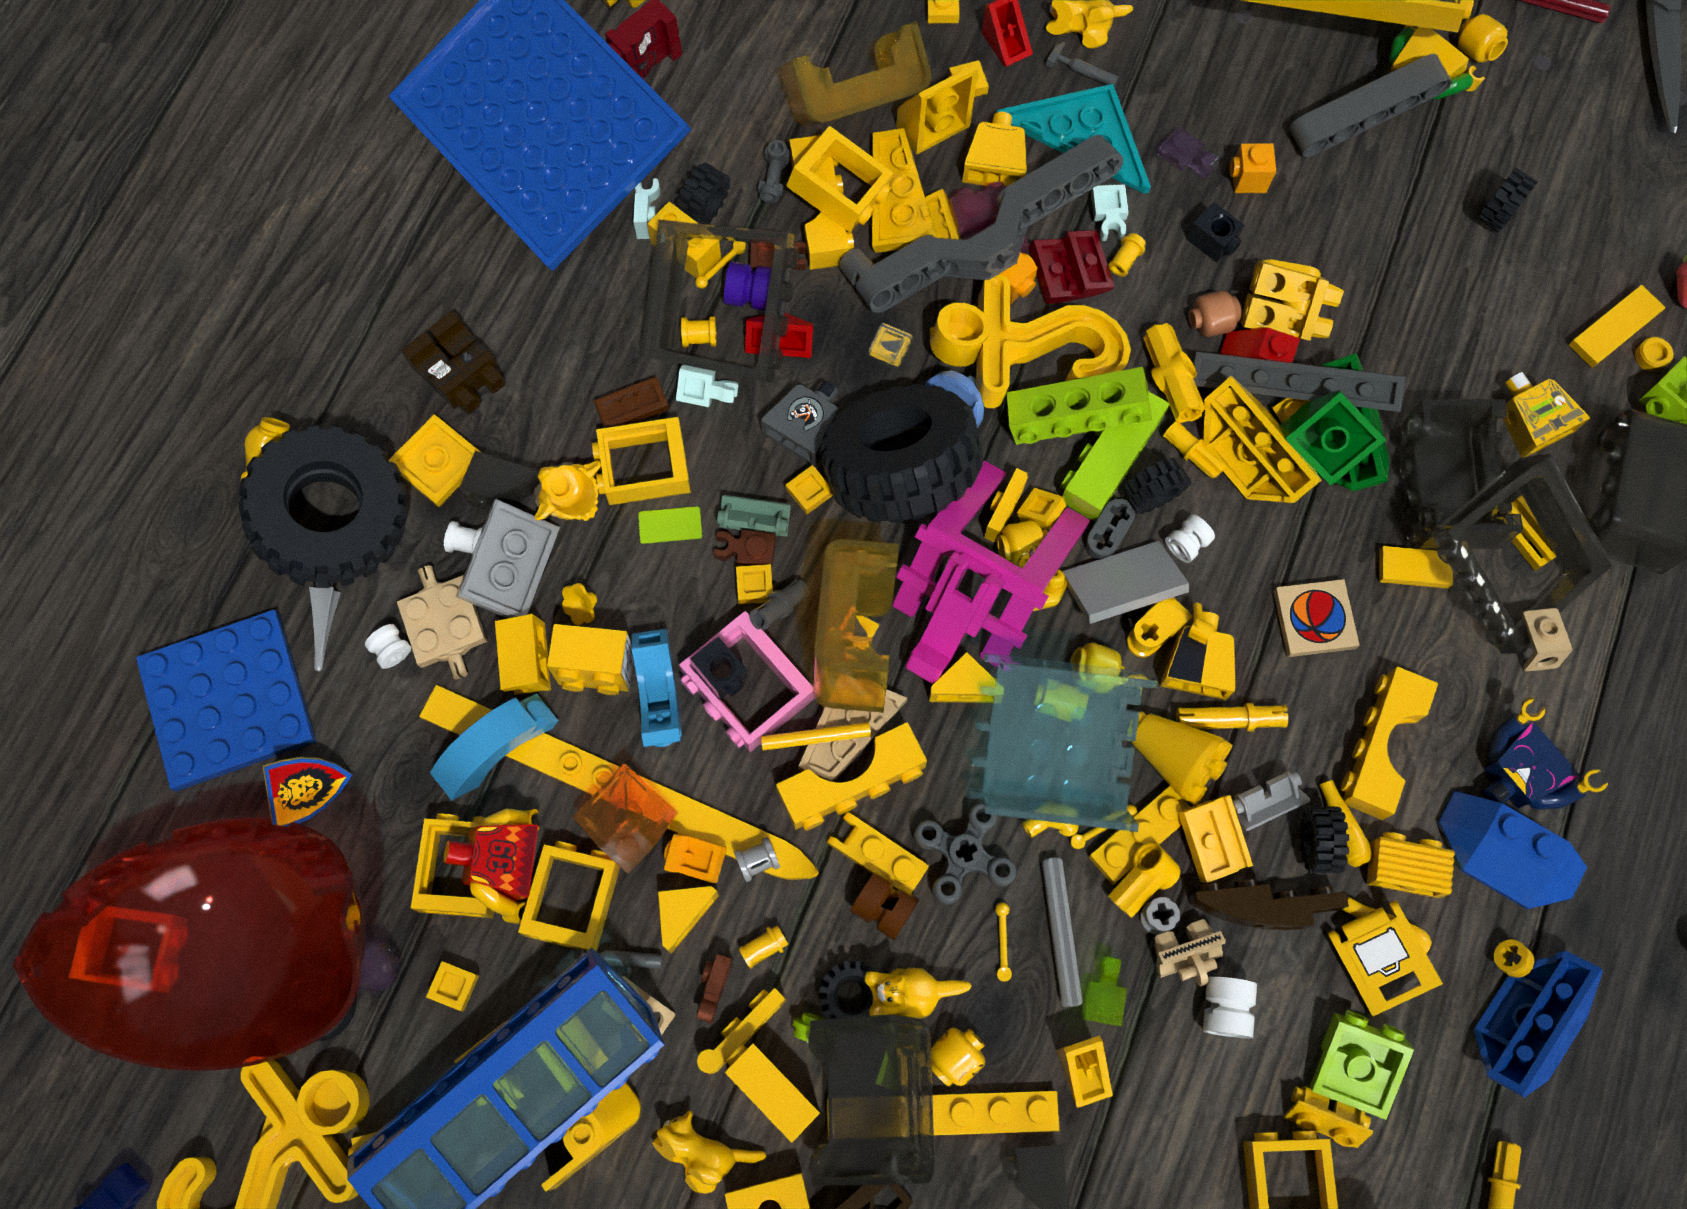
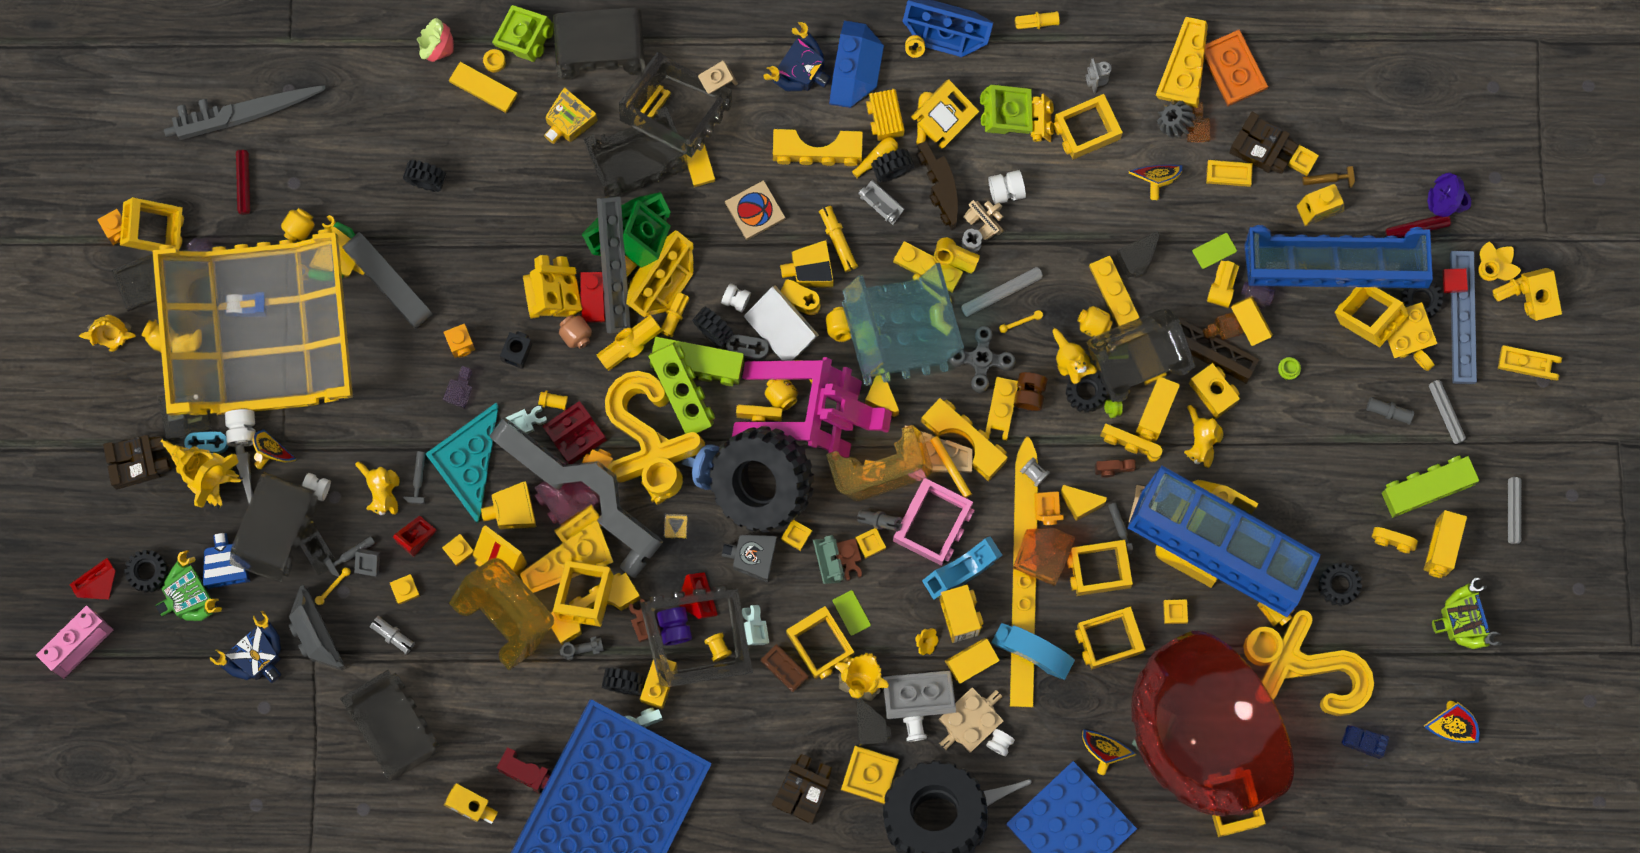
camera: 110 degrees left, 5 degrees up
torso [444,809,540,924] -> none
black brick [690,636,748,700] -> none
yellow hinge [695,240,746,289] -> none
yellow pin [738,925,789,969] -> none
yellow plate [1017,488,1066,531] -> none
yellow slope [1056,1035,1113,1108] -> none
clear neon green plate [1082,957,1127,1027] -> none
yellow cone [1126,712,1232,805] -> none
yellow plate [1178,795,1253,883] -> none
yellow hand [1188,603,1215,645] -> none

